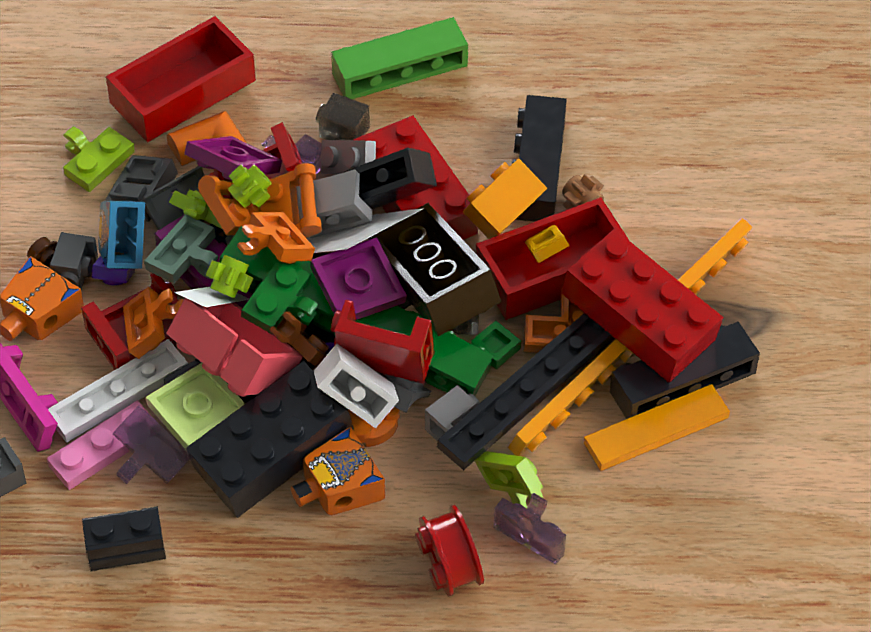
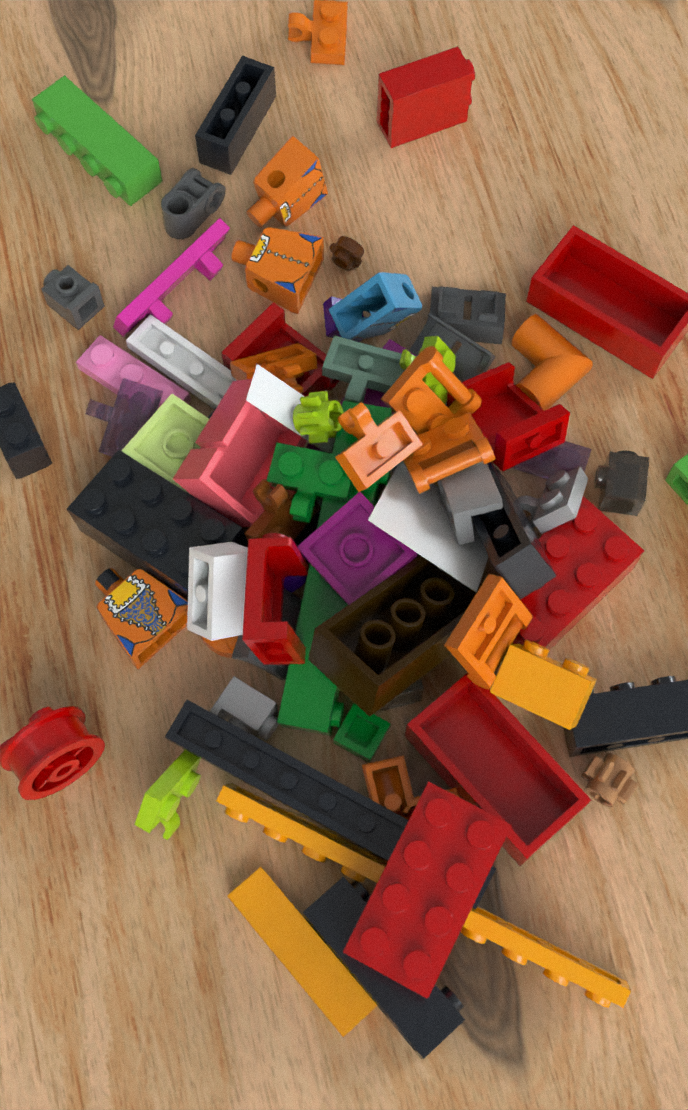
camera: 75 degrees right, 15 degrees up
dark grey brick [50,232,99,290] -> none
lime plate [63,126,135,193] -> none
magenta plate [184,136,282,181] -> none
lime gear [228,164,272,208] -> none
plate [493,493,566,564] -> none
yellow tile [525,225,569,263] -> none
none -> orange plate [444,574,532,689]

